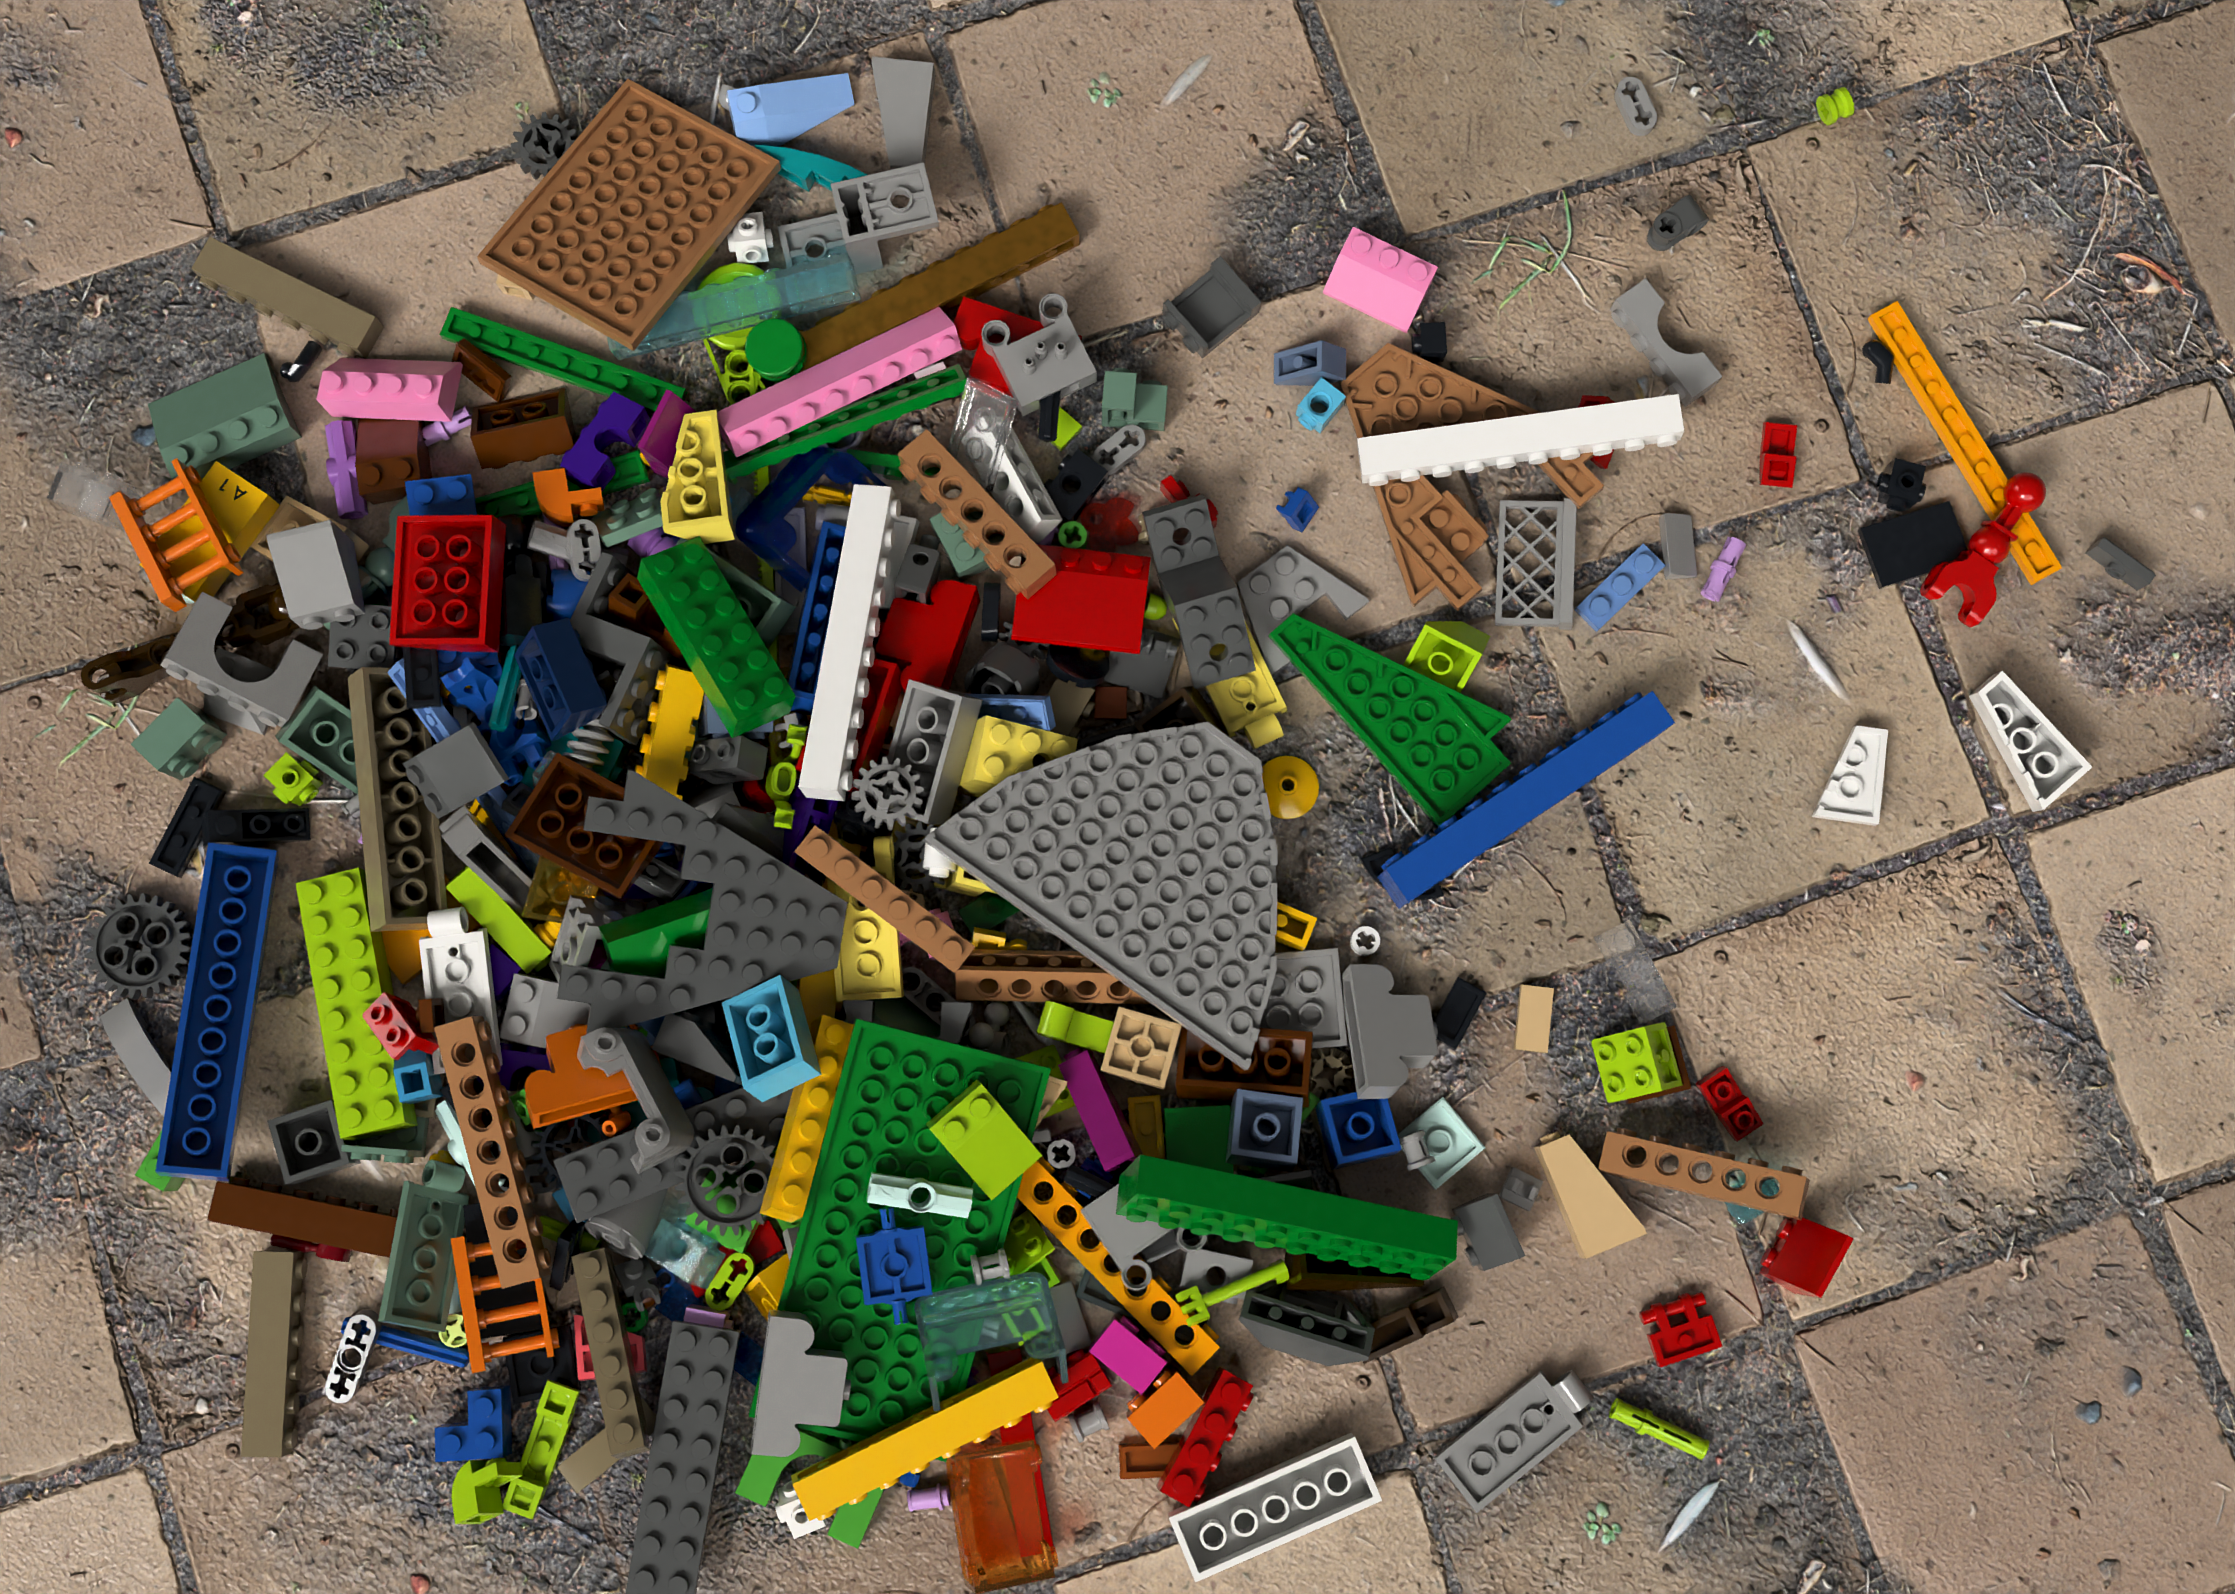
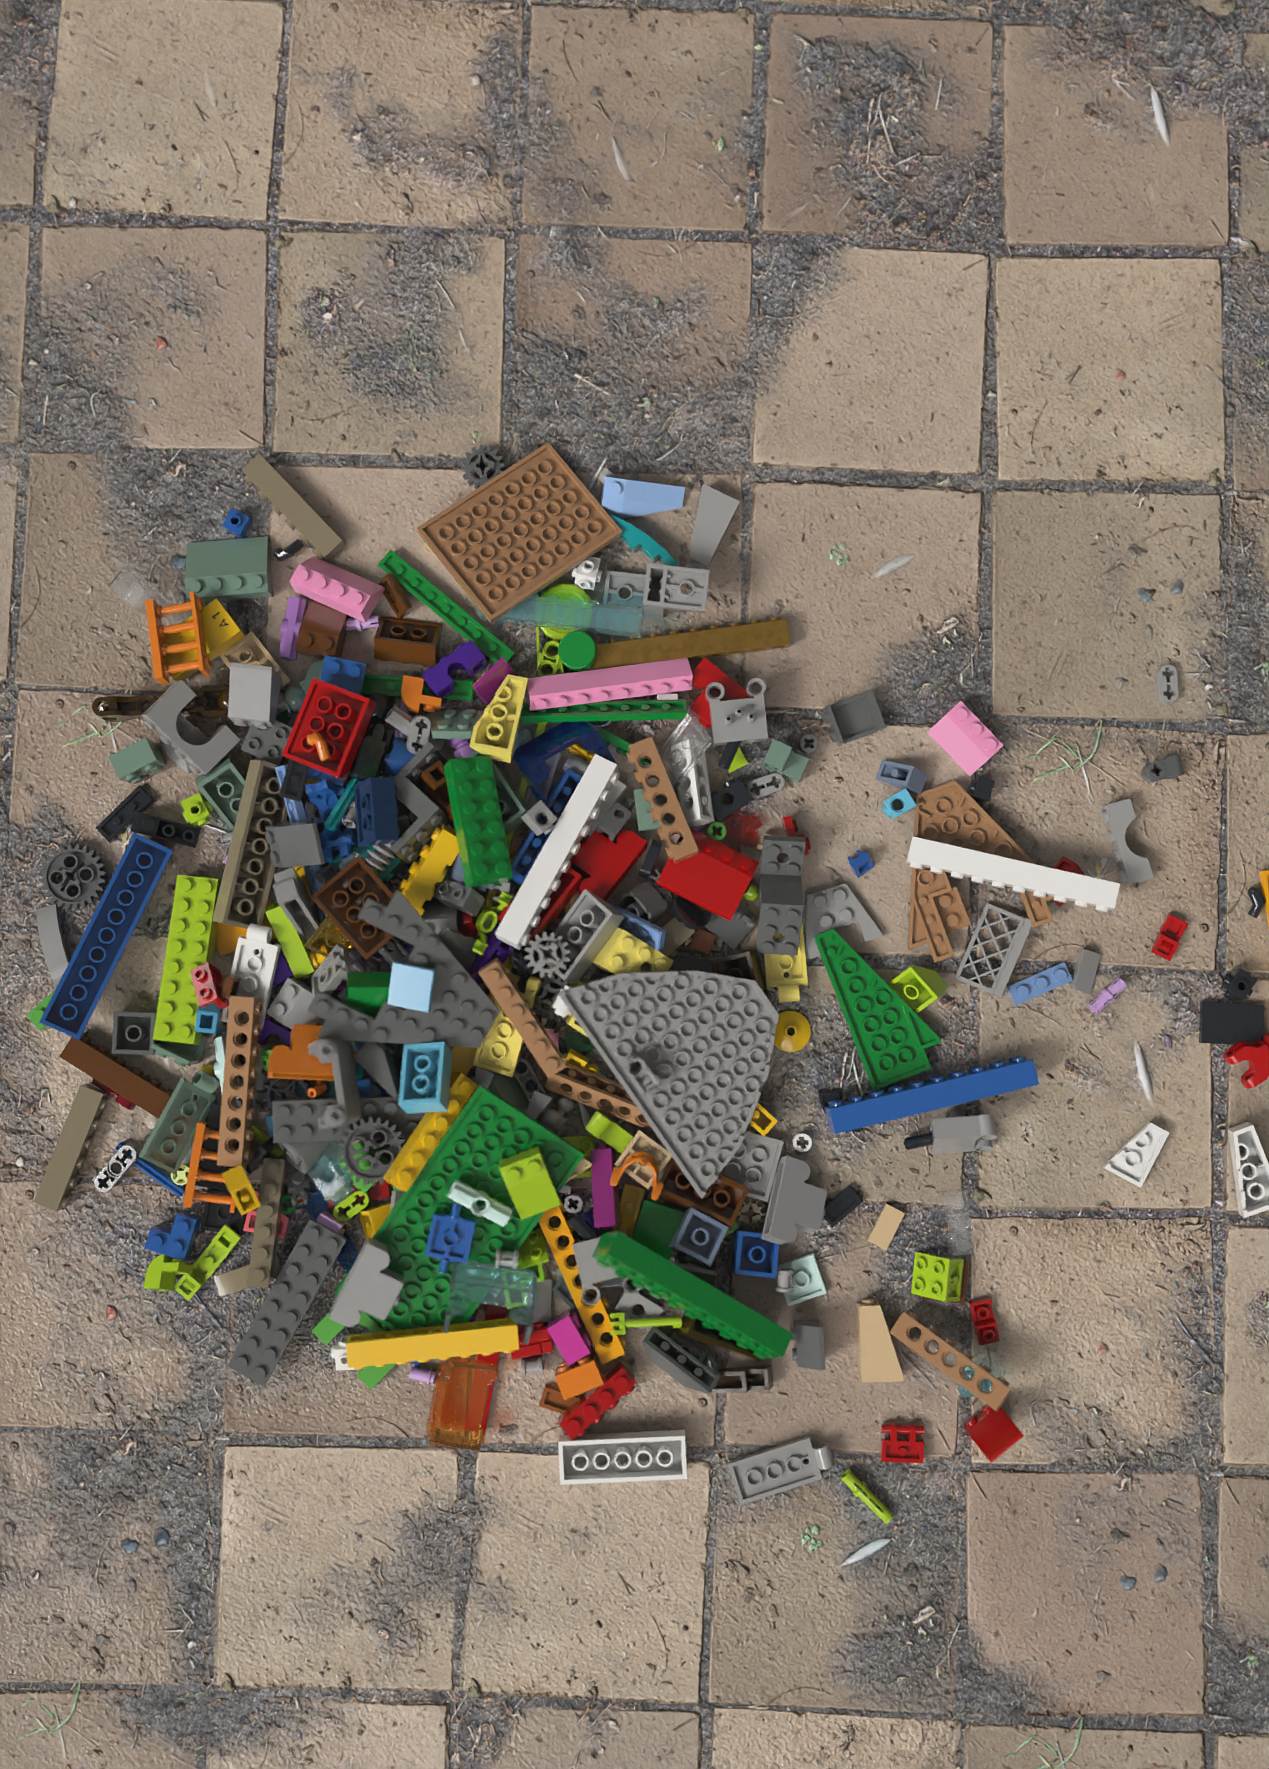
camera: 25 degrees right, 5 degrees up
light grey tile [1499,1167,1544,1211] -> none
none -> yellow brick [221,1165,261,1216]
none -> blue plate [222,508,253,539]
none -> orange arm [307,732,331,760]
none -> tile [387,961,436,1012]
none -> light grey brick [521,800,557,836]
none -> orange helmet [610,1151,663,1201]
none -> light grey piece [624,1055,661,1097]
none -> dark grey bush [799,734,819,755]
none -> light grey piece [904,1106,997,1154]

